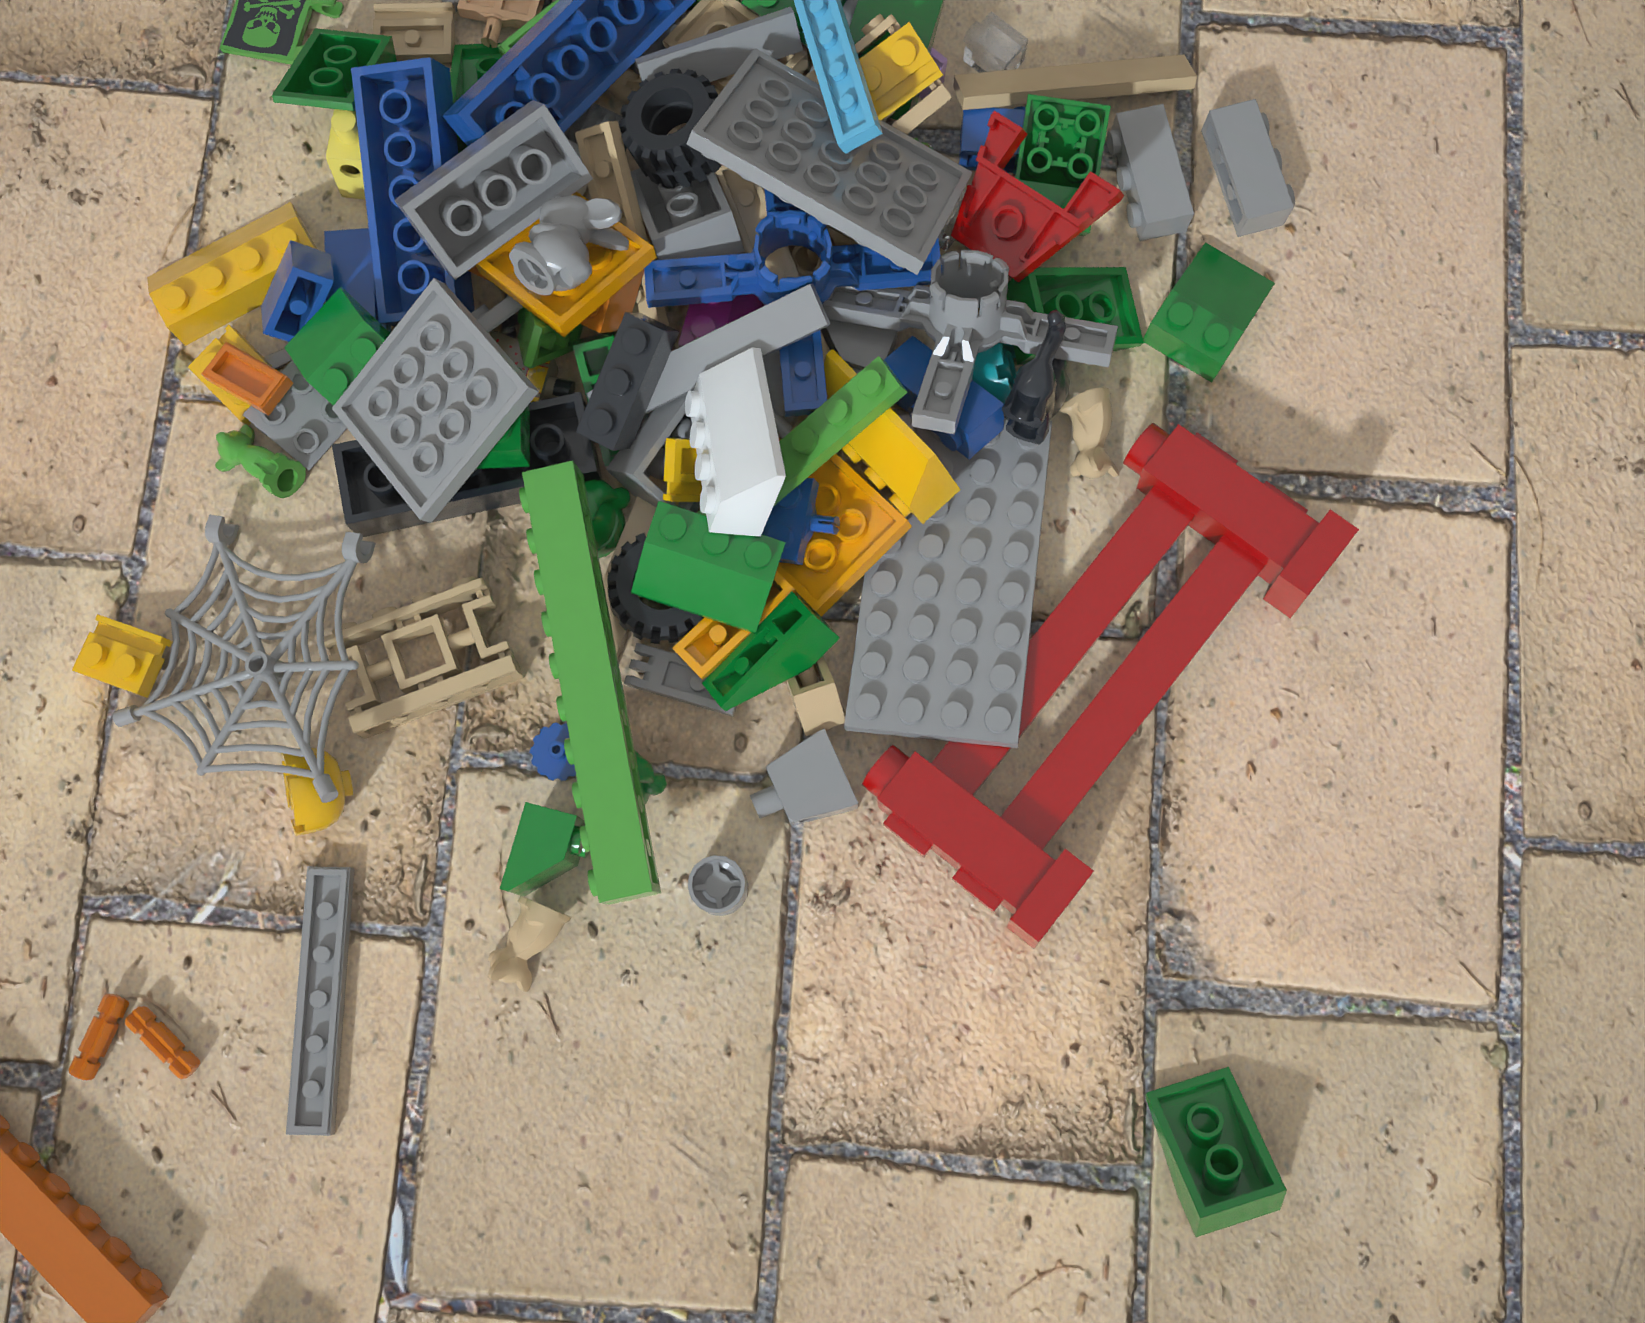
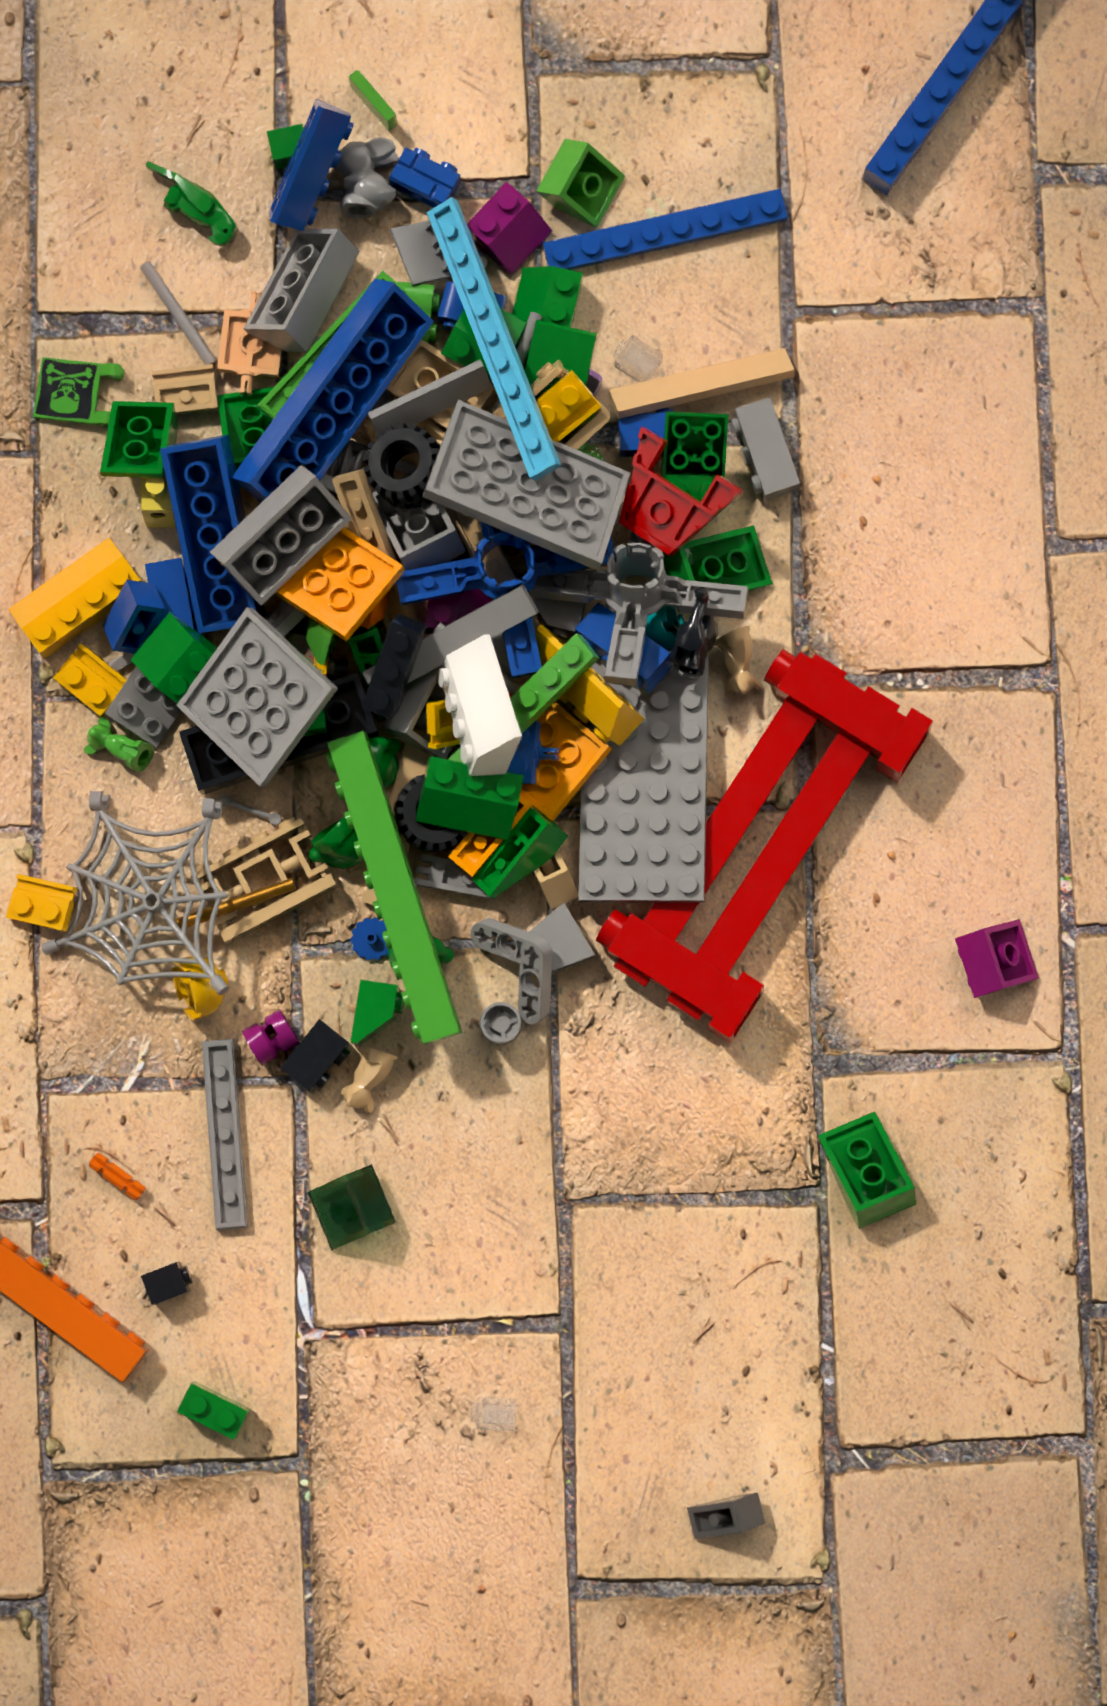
camera: 10 degrees left, 5 degrees up
orange axle [69,994,129,1081] -> none
orange tile [201,342,293,416] -> none
light grey animal [509,195,629,295] -> none
green slope [1143,242,1275,383] -> none
light grey brick [1201,99,1295,237] -> none
none -> black brick [141,1262,193,1305]
none -> pearl gold bar [175,878,296,929]
none -> light grey hinge [219,795,281,826]
none -> magenta wheel [242,1009,300,1066]
none -> black brick [280,1019,350,1093]
none -> clear green slope [307,1164,396,1250]
none -> green piece [309,816,363,869]
none -> light grey beam [471,918,553,1024]
none -> magenta slope [955,919,1039,998]

